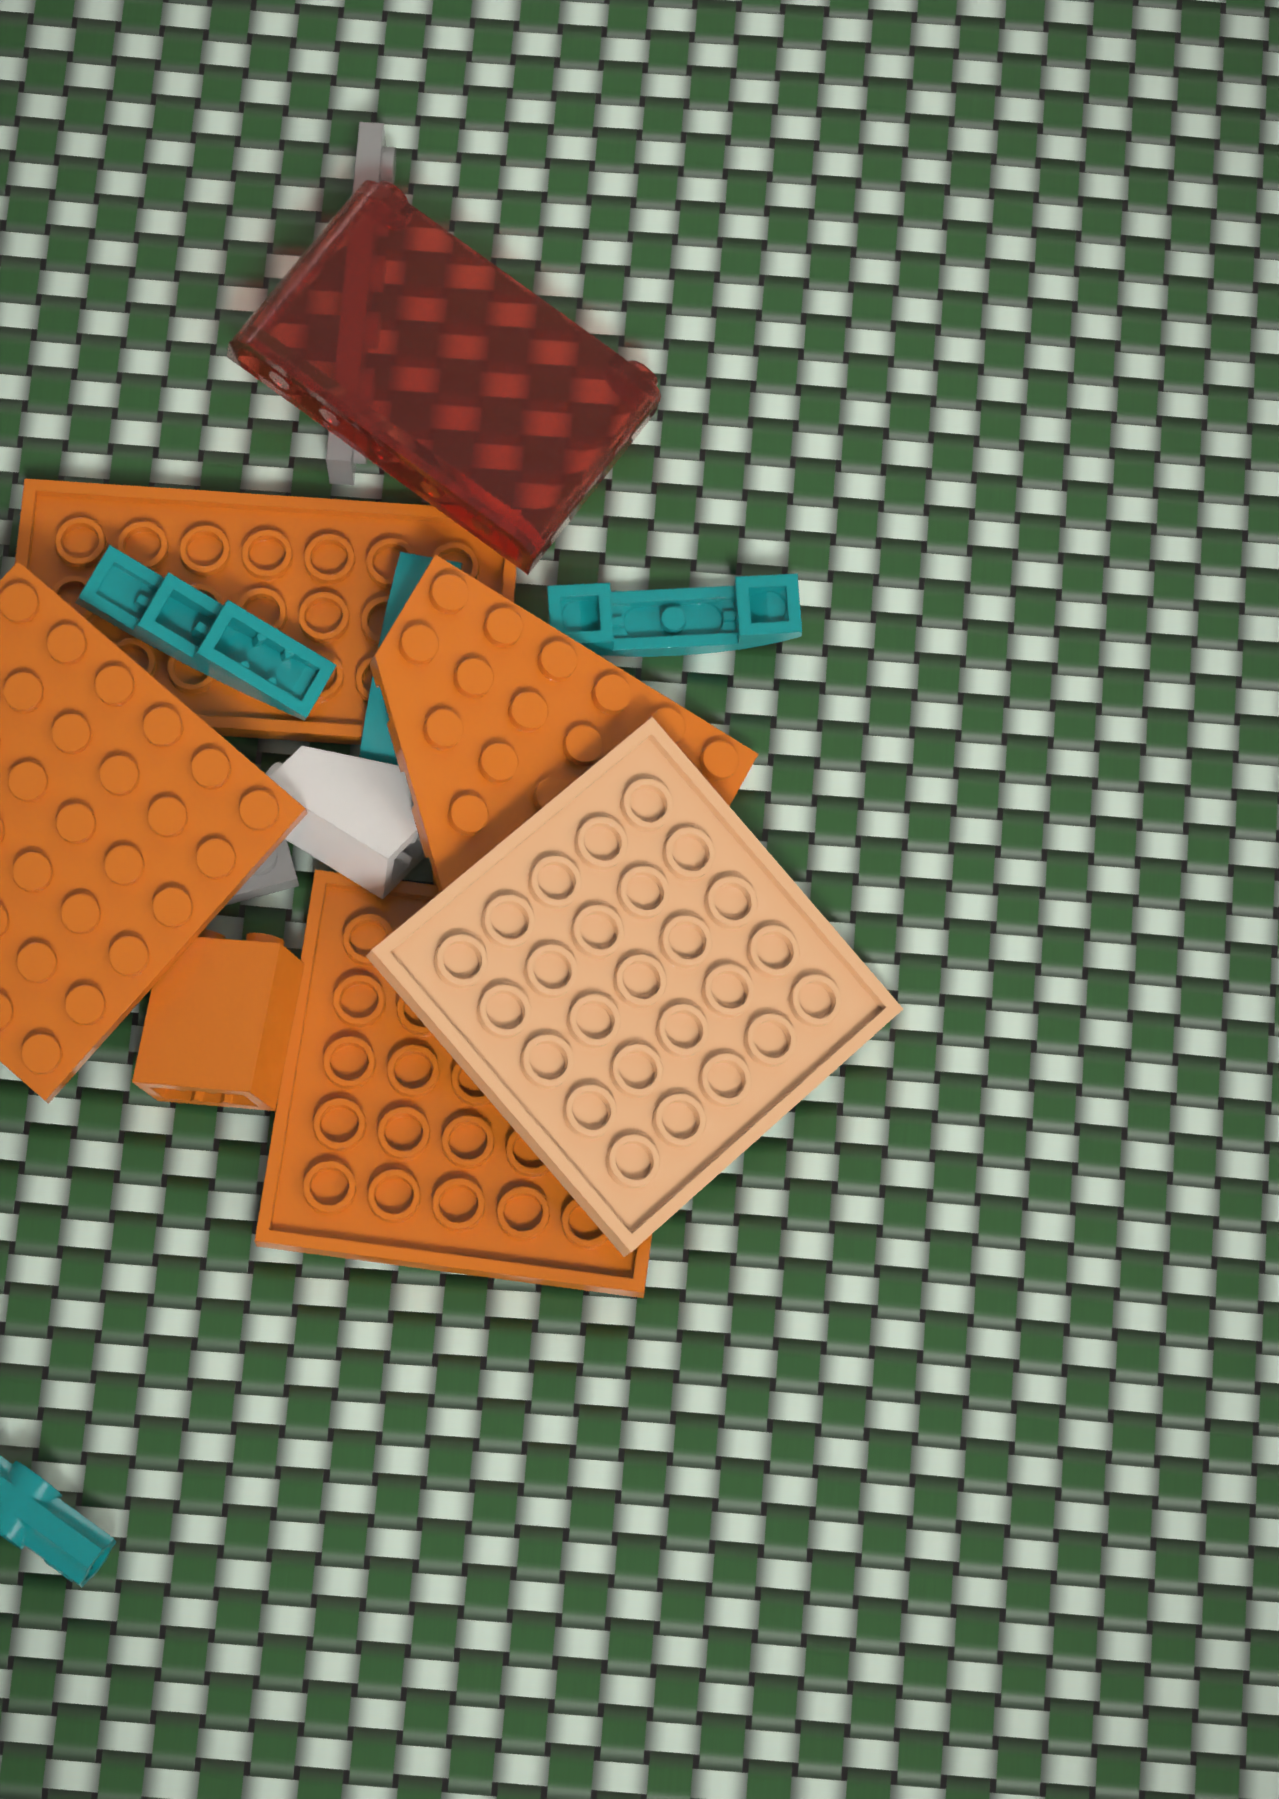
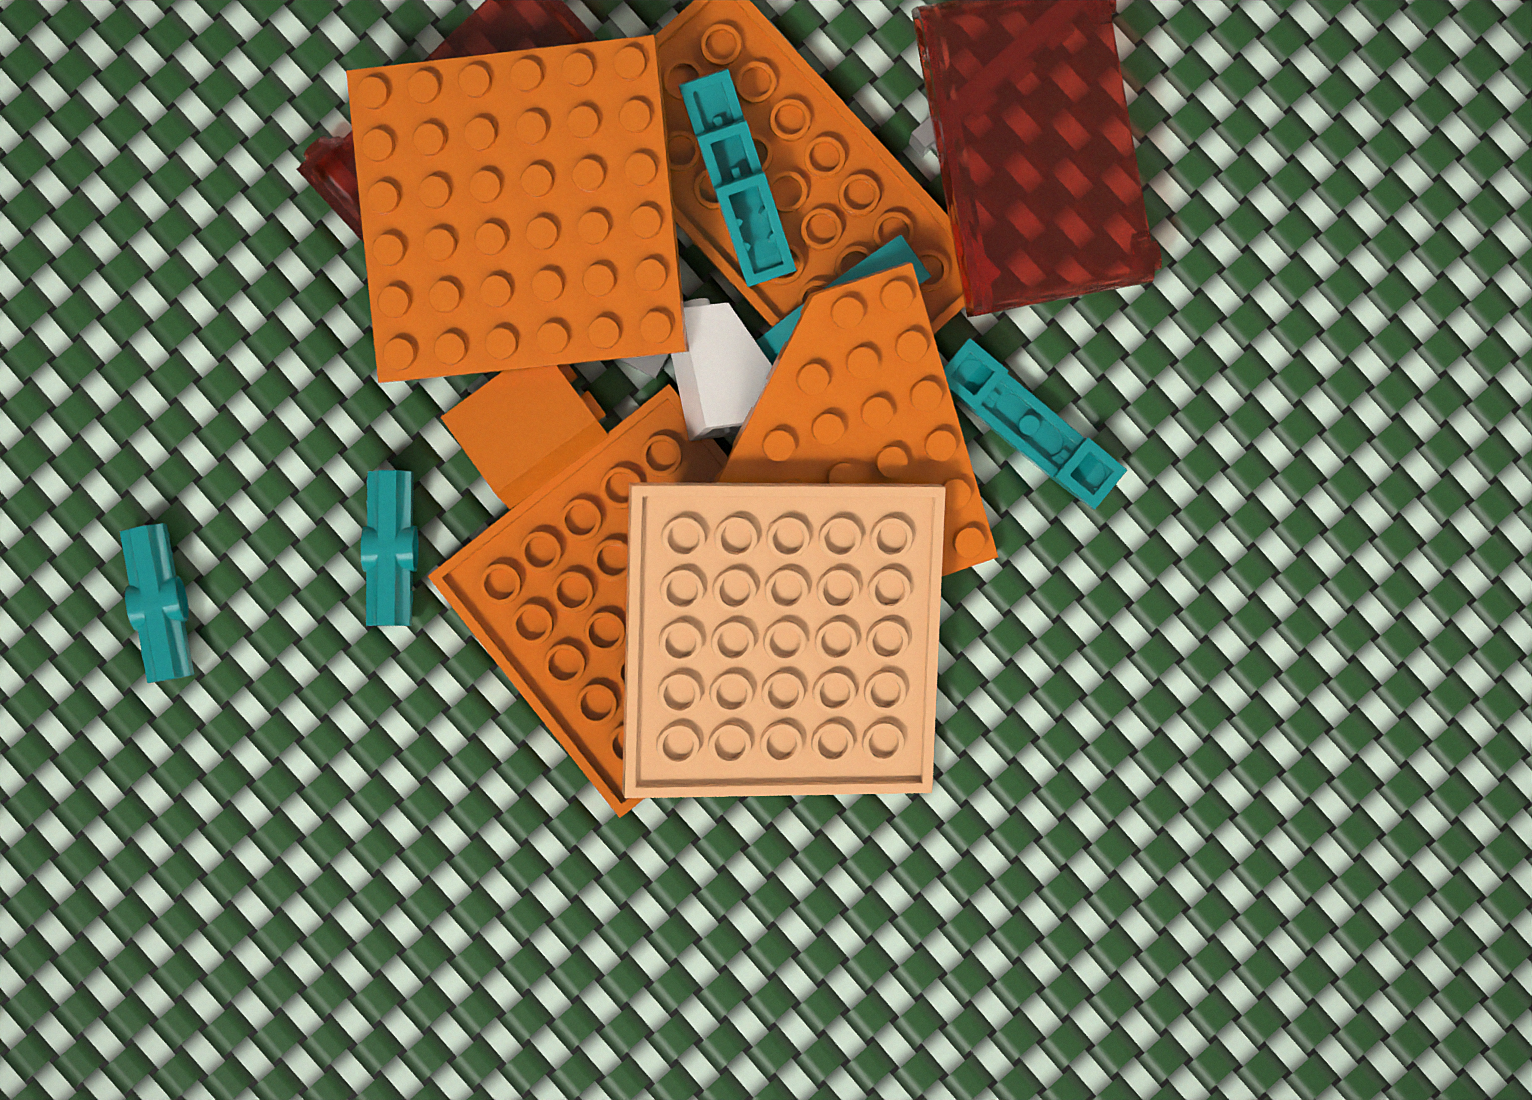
camera: 45 degrees right, 15 degrees up
none -> teal piece [361,470,419,626]

